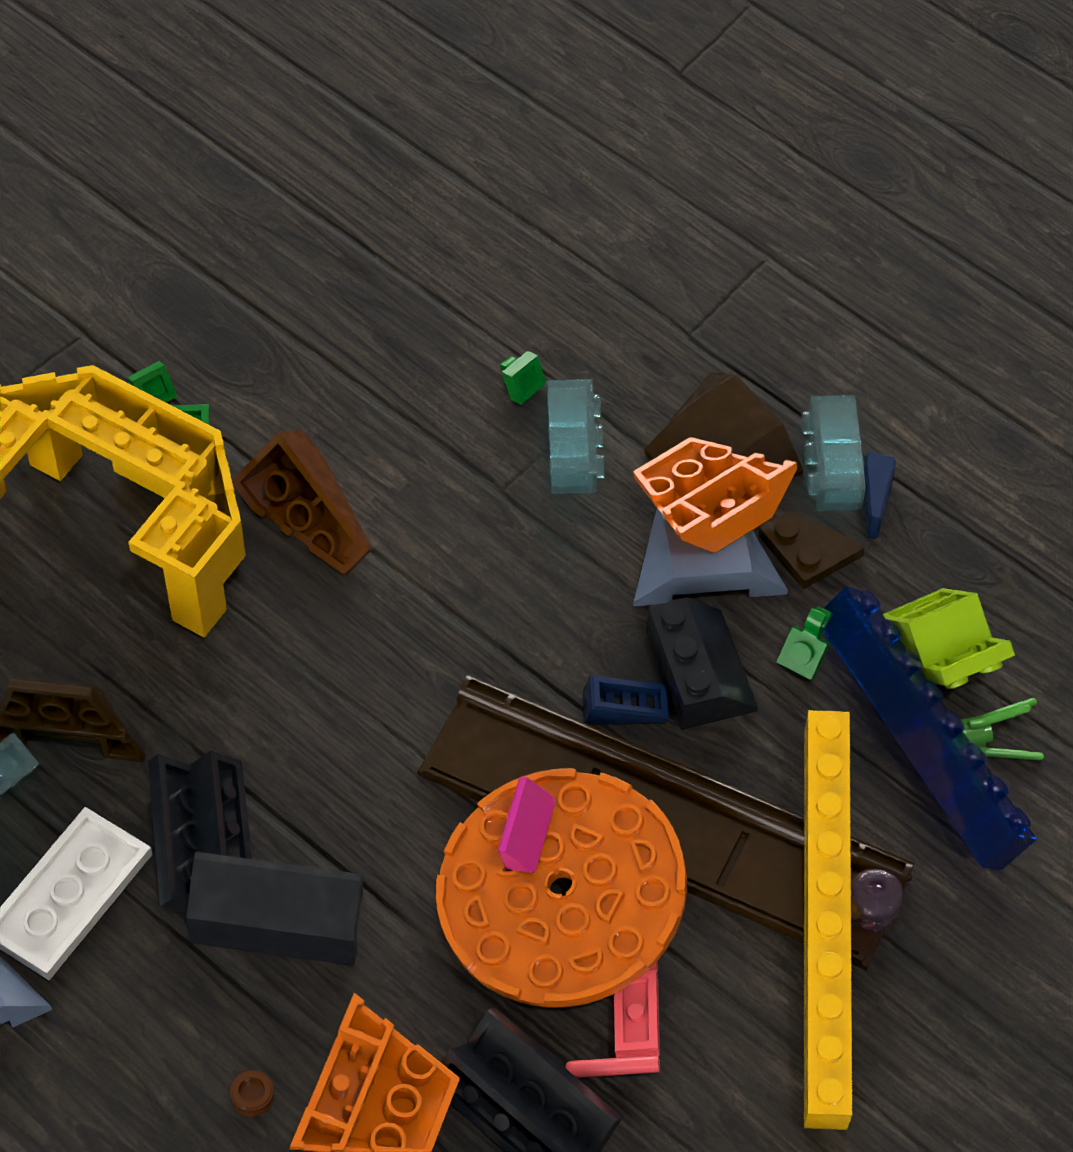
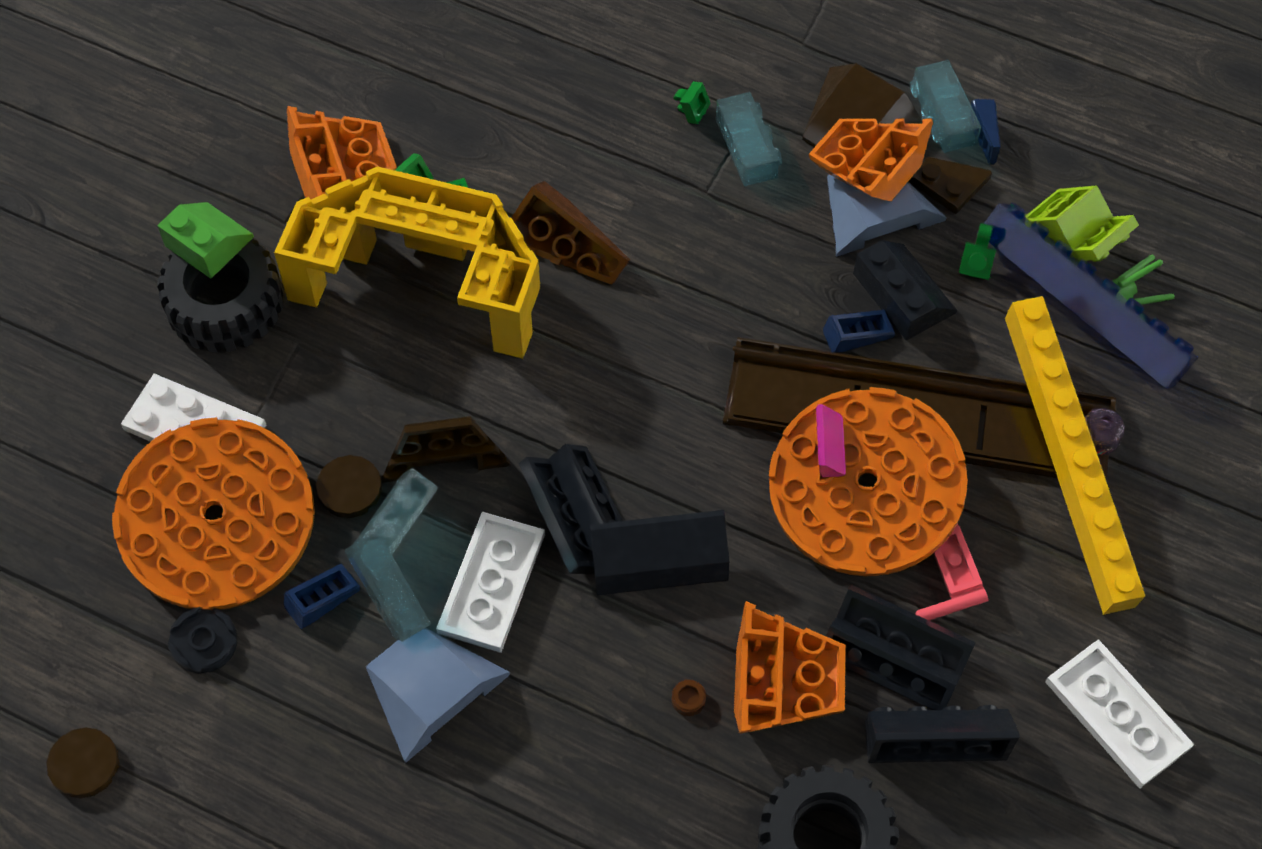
camera: 15 degrees left, 5 degrees up
none -> orange wedge [287,106,397,199]

